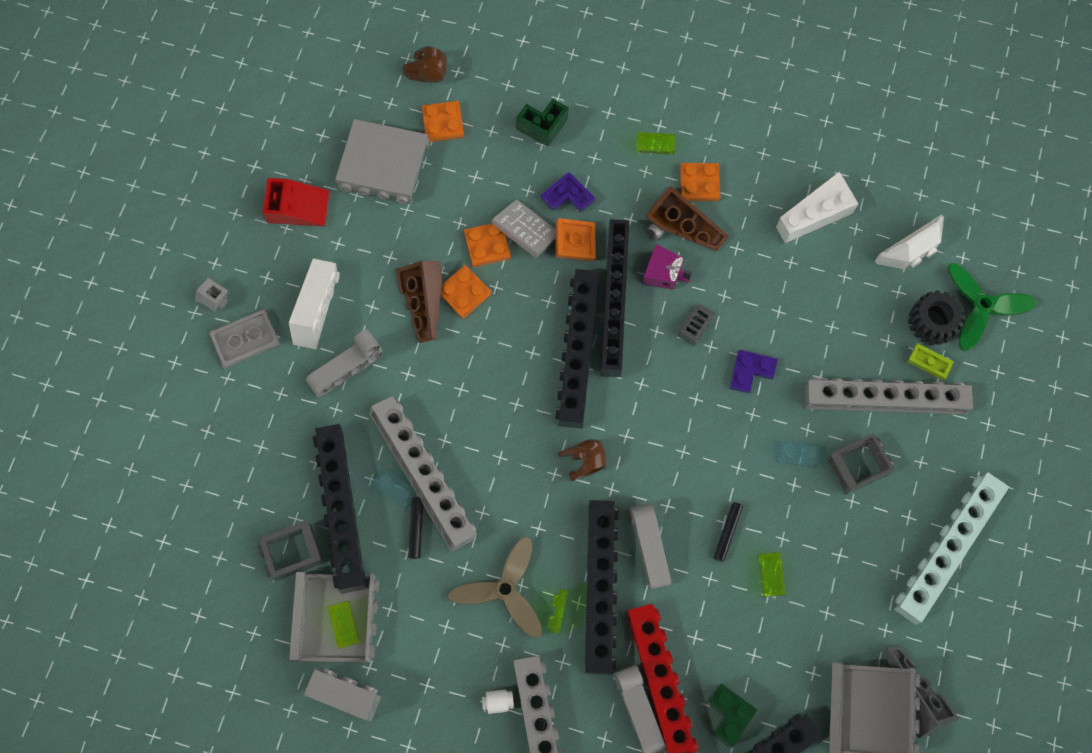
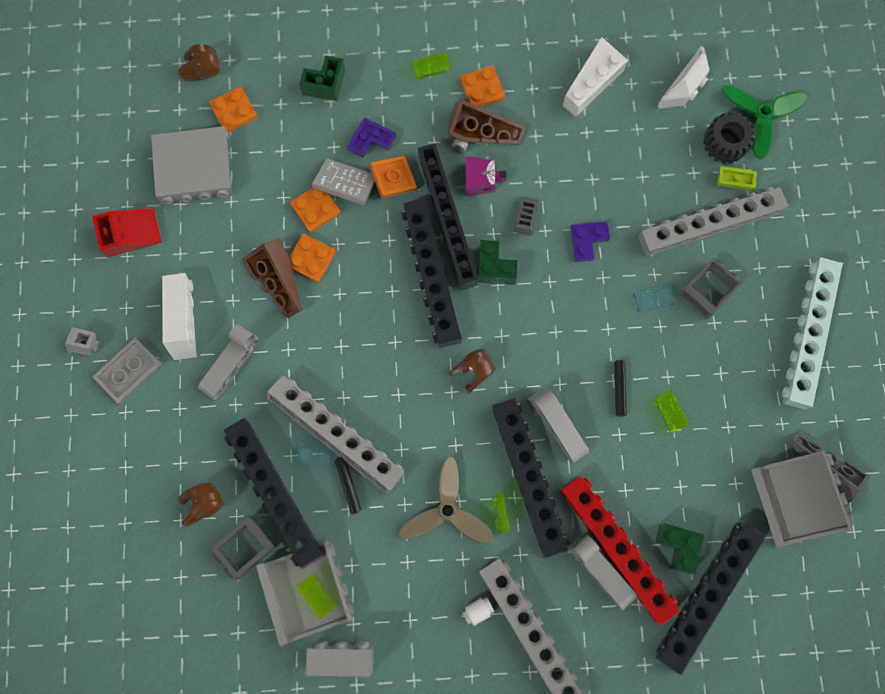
camera: 20 degrees left, 5 degrees up
none -> reddish brown helmet [178,483,224,527]
none -> dark green brick [478,240,518,285]

